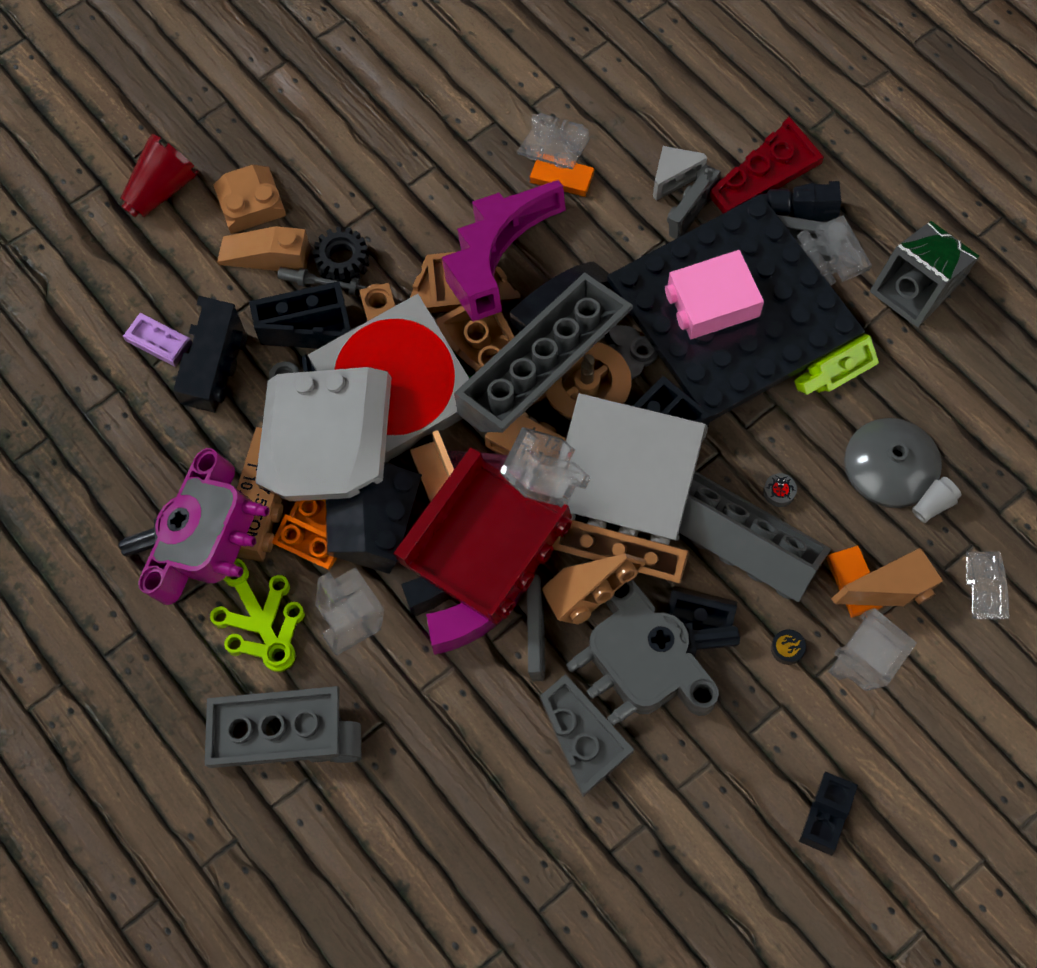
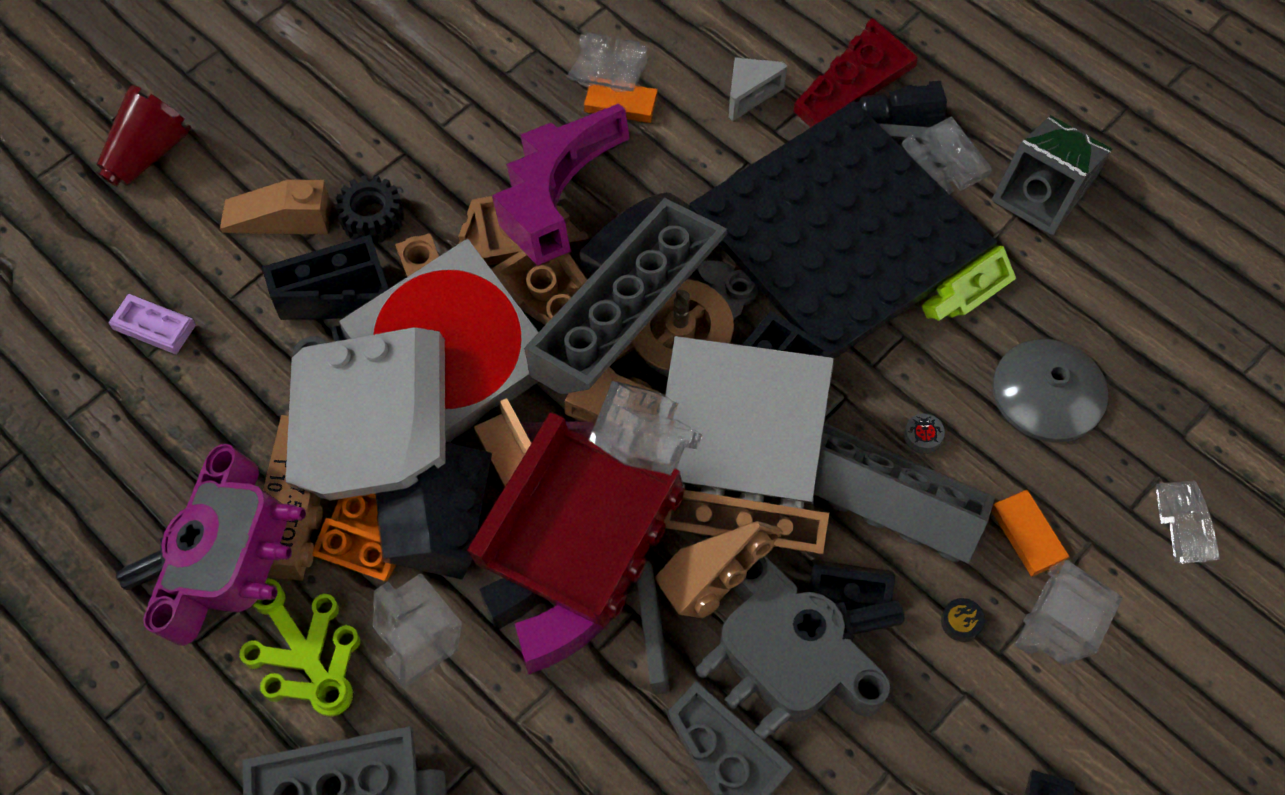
camera: 10 degrees left, 5 degrees down
black wedge [173,296,247,413] -> none
medium nougat slope [213,165,286,234] -> none
dark grey piece [278,267,367,297] -> none
bright pink brick [665,250,764,340] -> none
dark grey hinge [667,164,721,239] -> none
medium nougat slope [831,548,943,607] -> none
light grey cone [912,477,962,523] -> none

